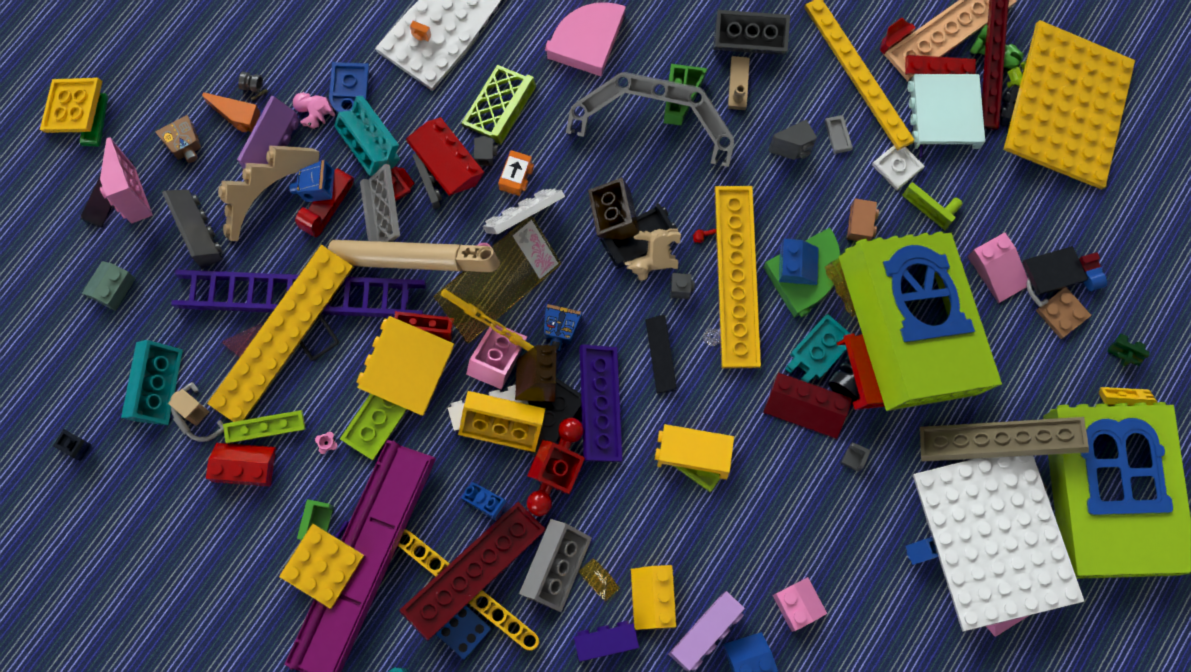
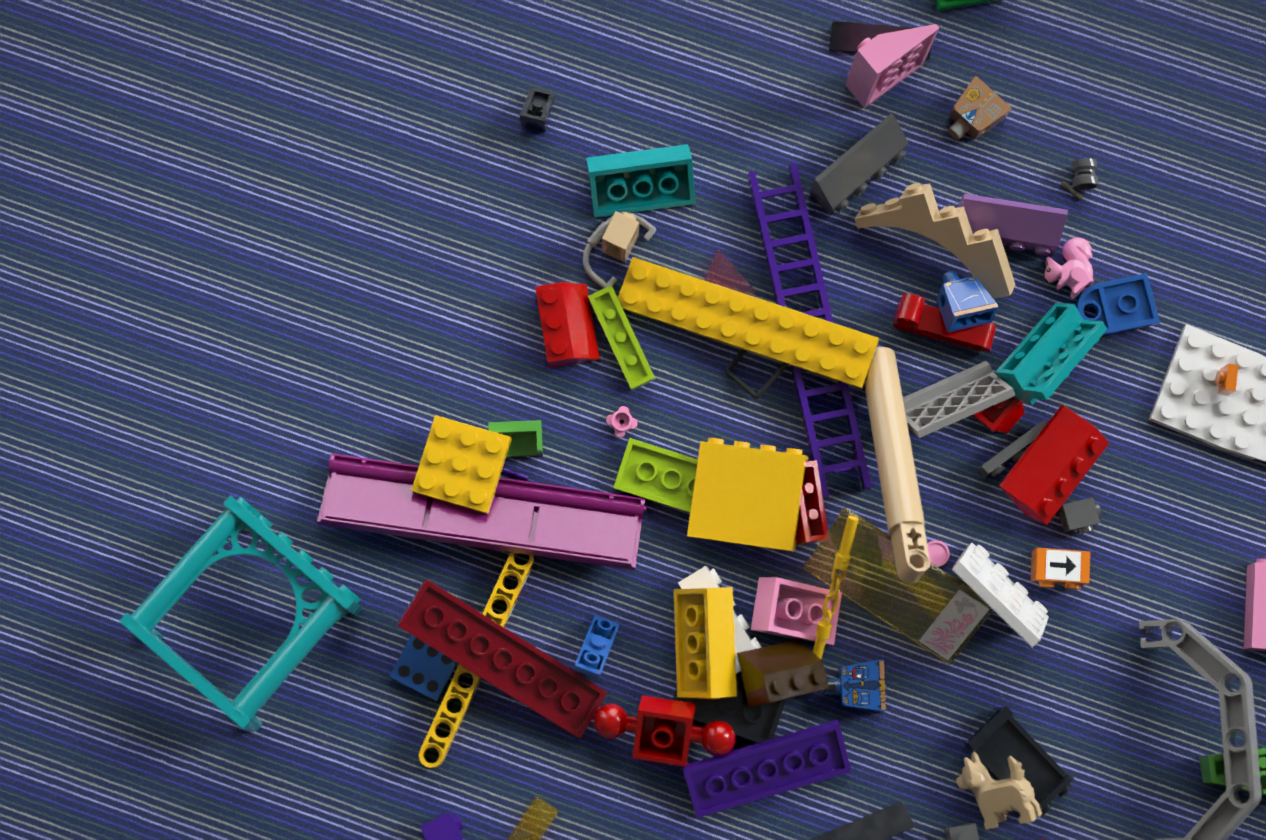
camera: 75 degrees right, 5 degrees up
sand green slope [82,261,136,311] -> none
orange slope [202,92,260,132] -> none
lime fence [461,65,536,145] -> none
light grey slope [519,519,592,612] -> none
dark brown slope [588,177,639,240] -> none

